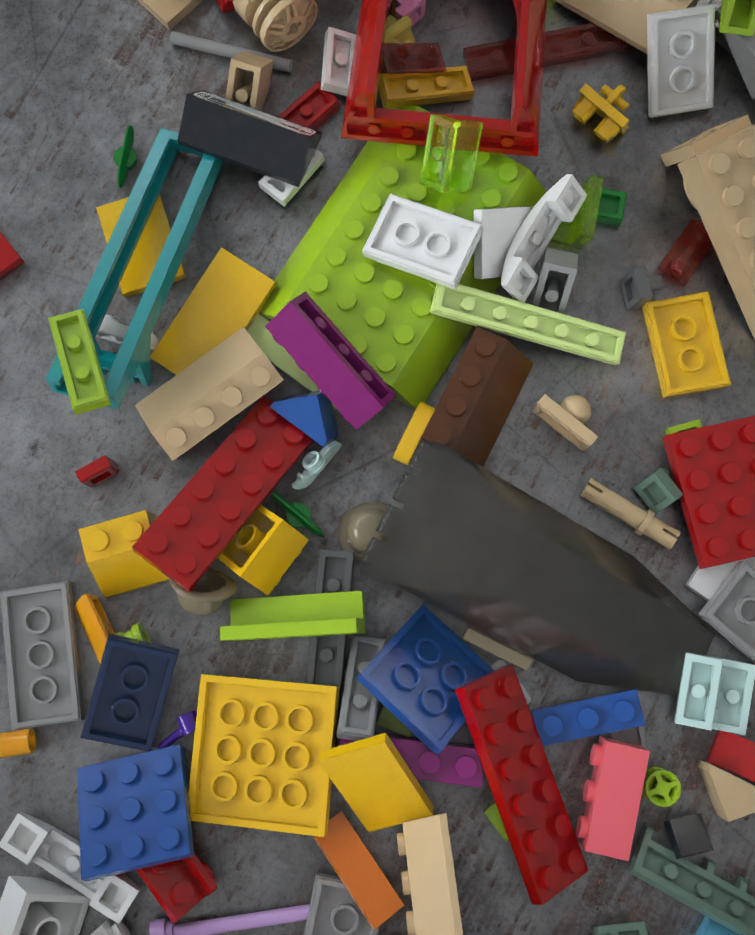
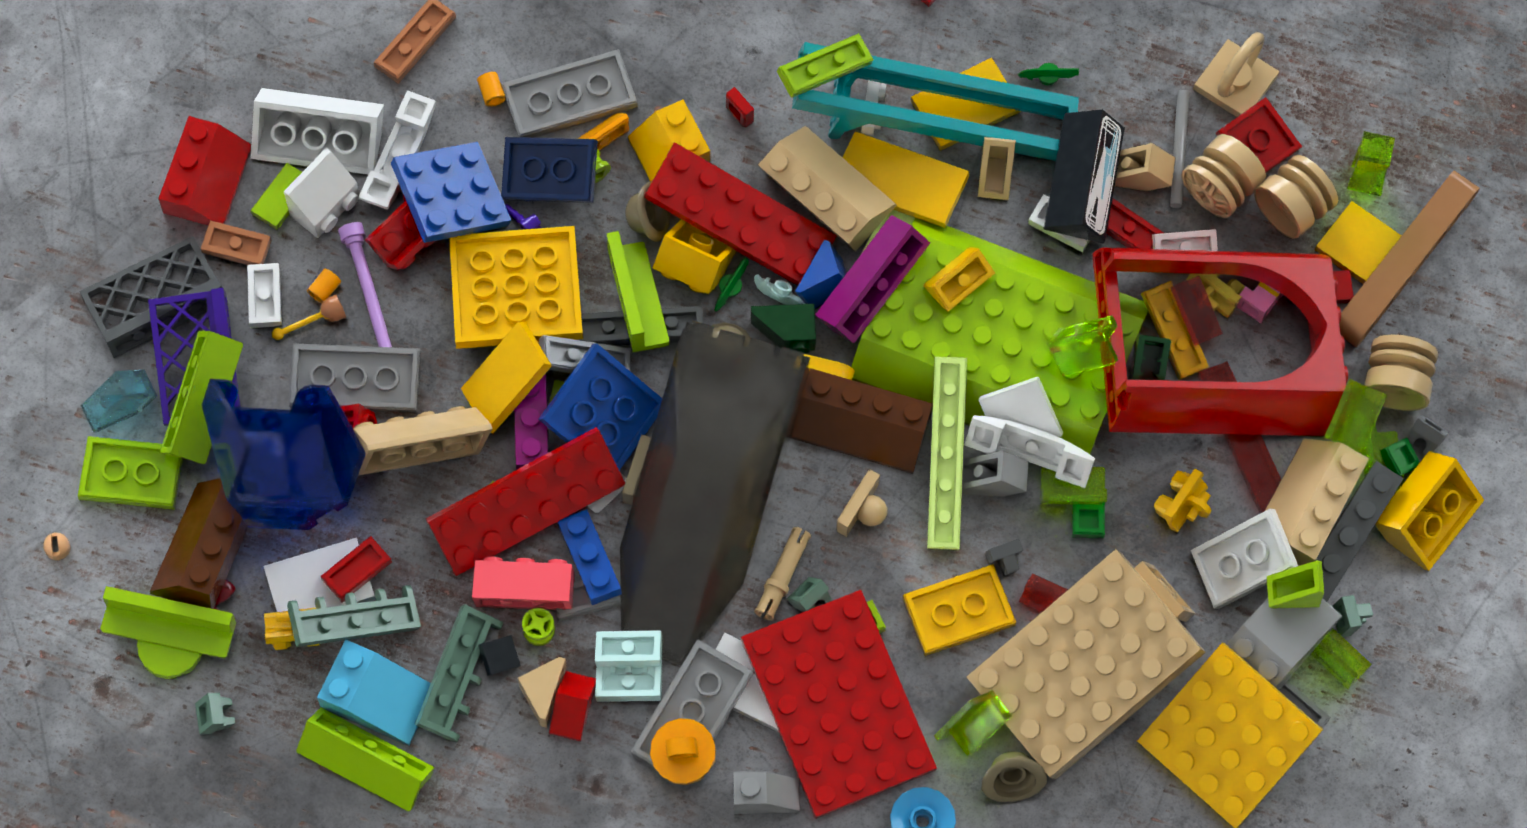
camera: 75 degrees right, 10 degrees down
orange tile [313,811,405,930] -> none
white tile [362,194,484,290] -> none
none -> dark green slope [751,304,816,355]
none -> yellow slope [923,247,995,312]
none -> tan slope [977,137,1016,200]
none -> dark green torso [1129,334,1171,380]

